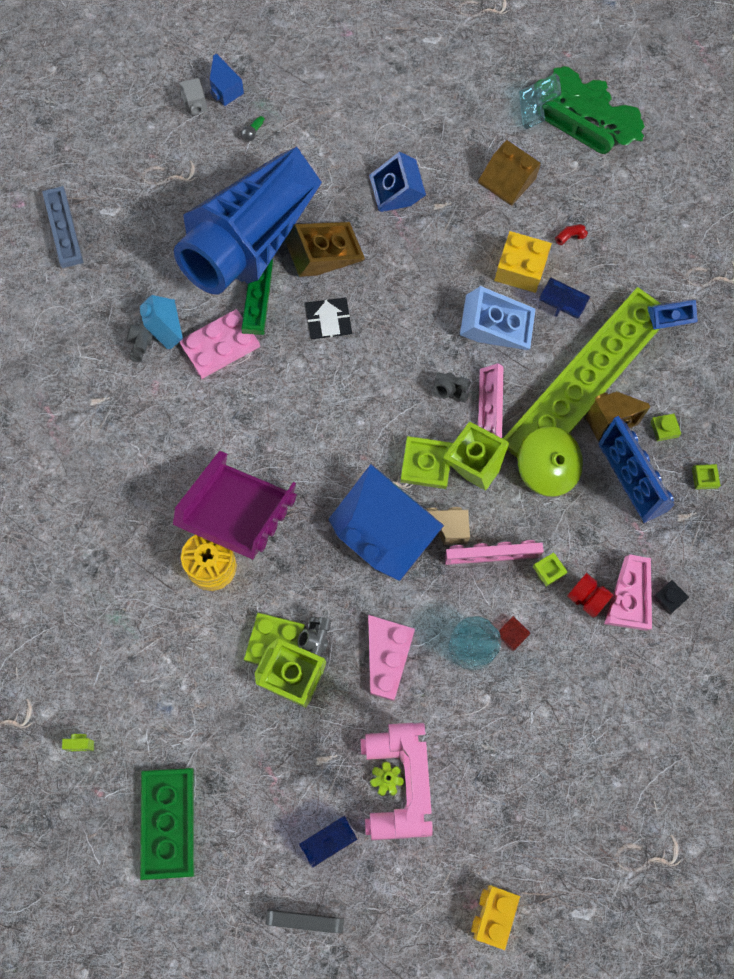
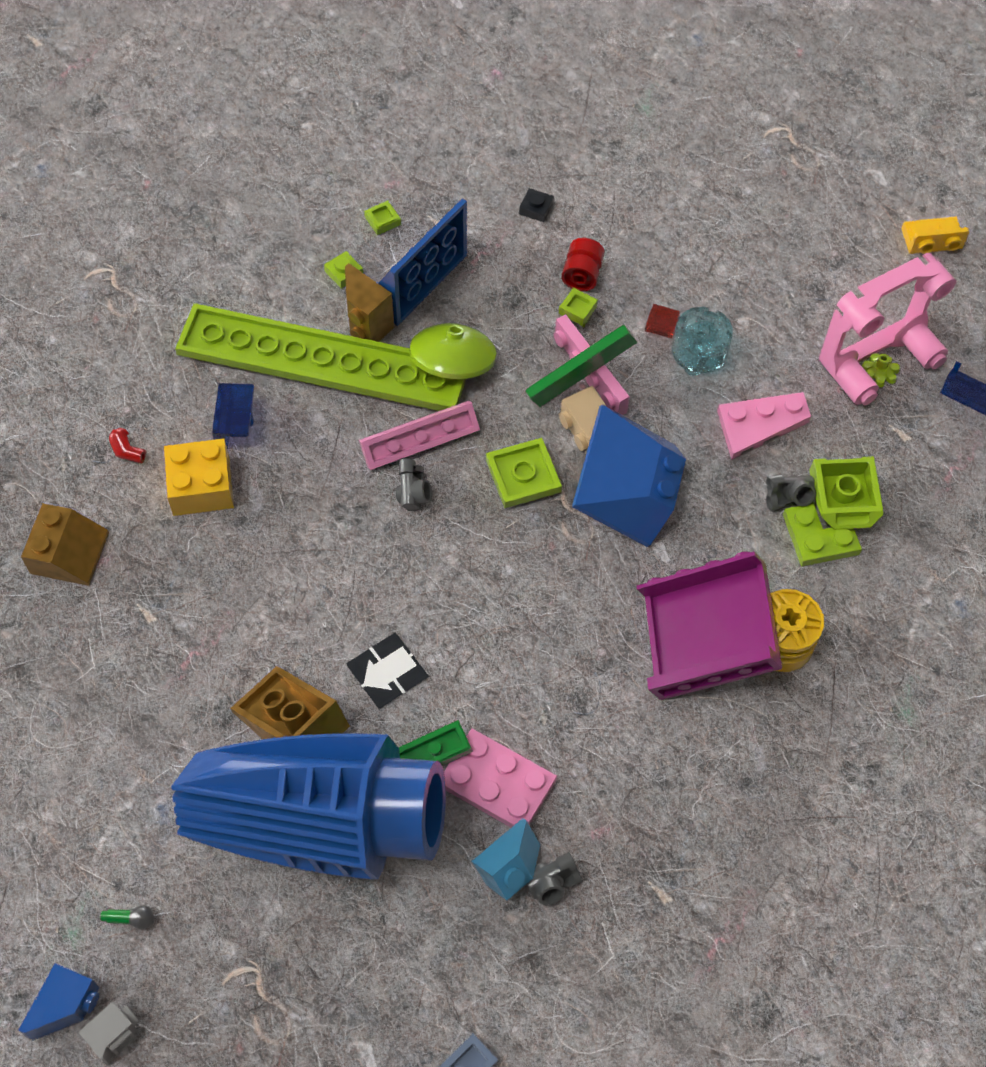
camera: 115 degrees left, 10 degrees down
blue slope [369,152,426,212] -> none
lime slope [443,421,509,491] -> none
light blue slope [460,286,535,350] -> none
bright pink wing [604,555,652,631] -> none
blue slope [648,299,698,329] -> none
none -> green tile [525,325,637,407]

